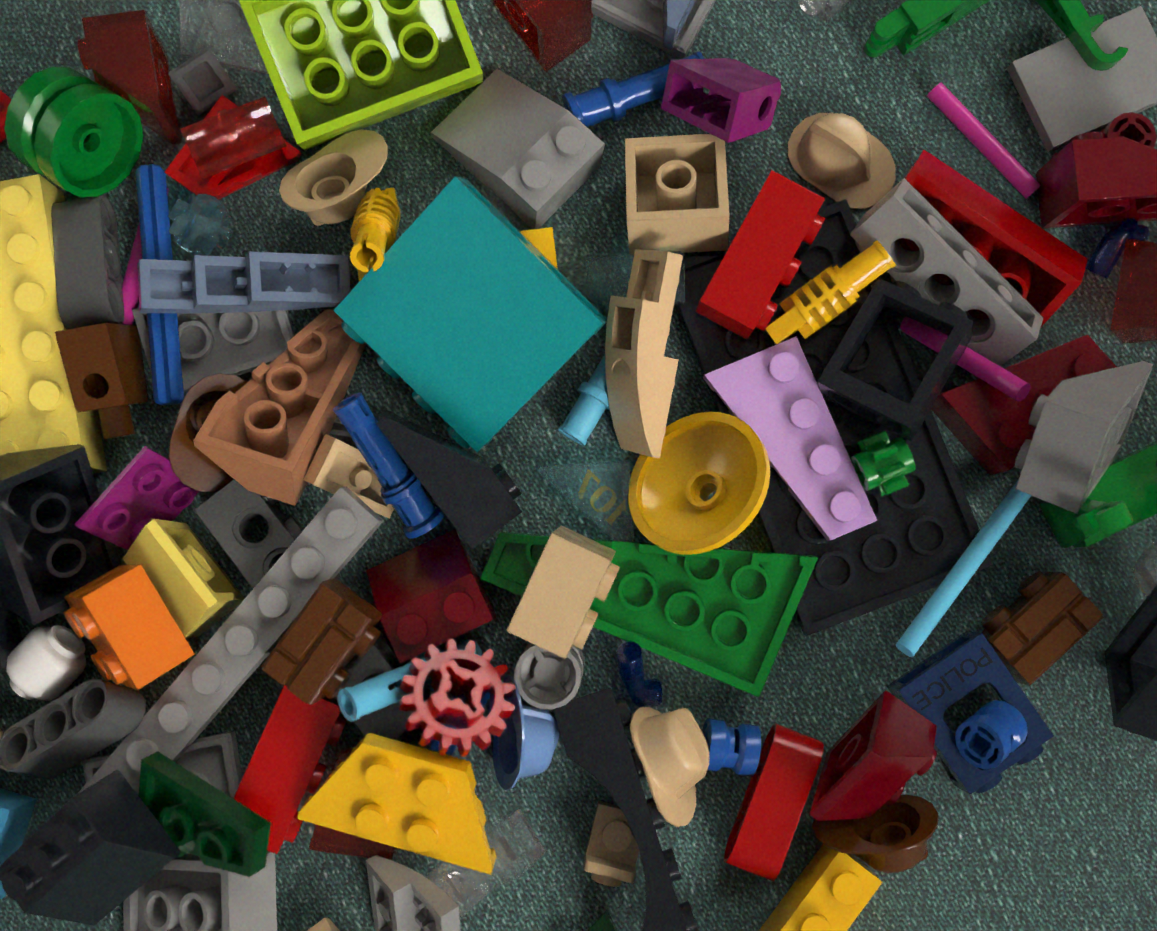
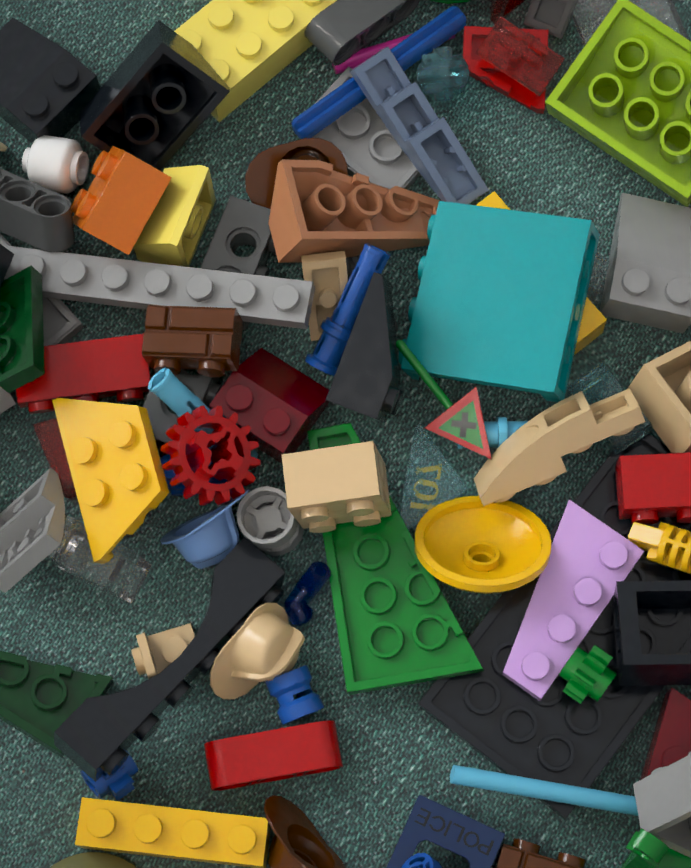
camera: 60 degrees right, 10 degrees down
reddish brown torso [55,323,148,439] -> none
magenta hinge [75,446,199,550] -> none
tan piece [279,129,388,226] -> none
yellow hinge [350,187,401,272] -> none
dark red slope [810,690,937,821] -> none
none -> piece [396,340,492,460]

